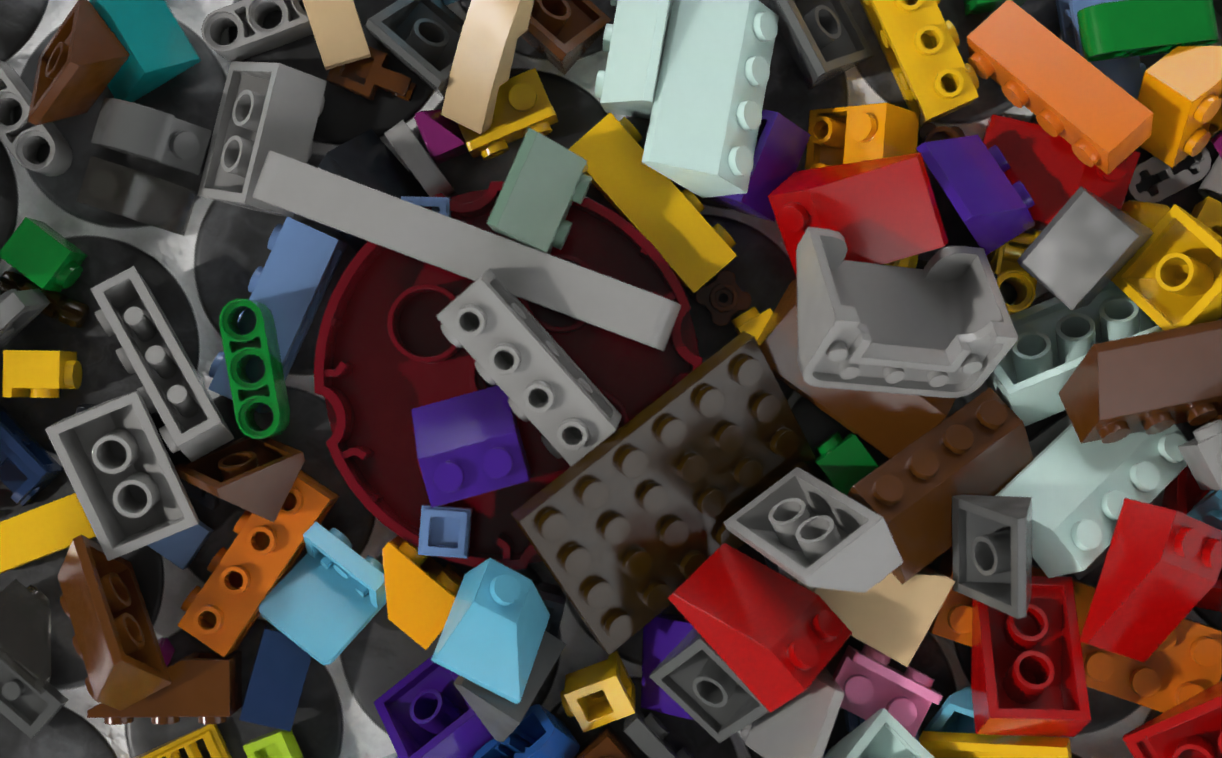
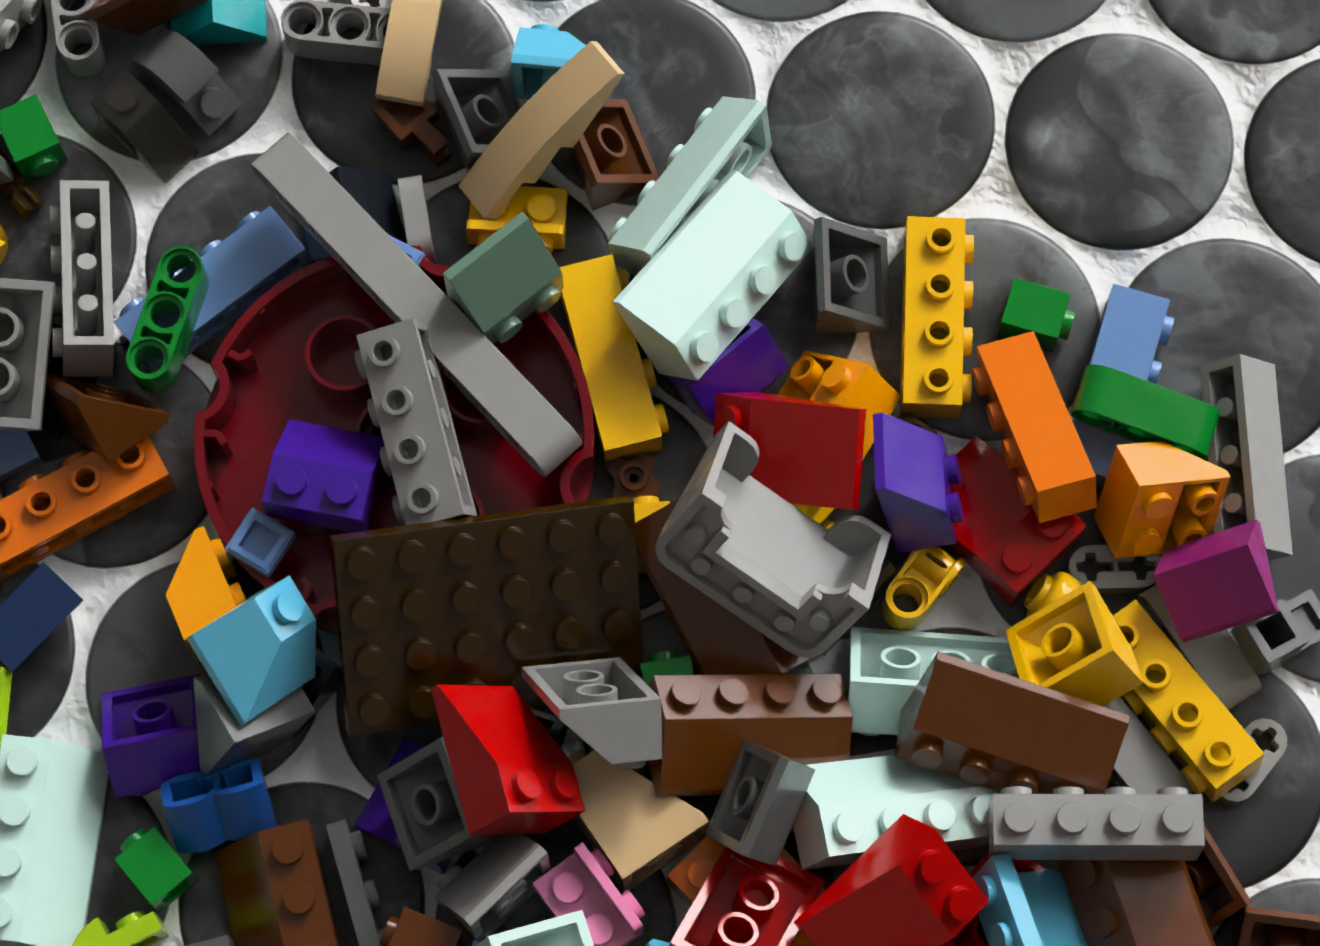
camera: 30 degrees right, 15 degrees down
light grey slope [197,61,327,218] -> none
medium azure bracket [259,522,387,665] -> none
magenta slope [414,109,469,164] -> none
yellow brick [560,651,636,733] -> none
slope [1017,186,1154,311] -> none

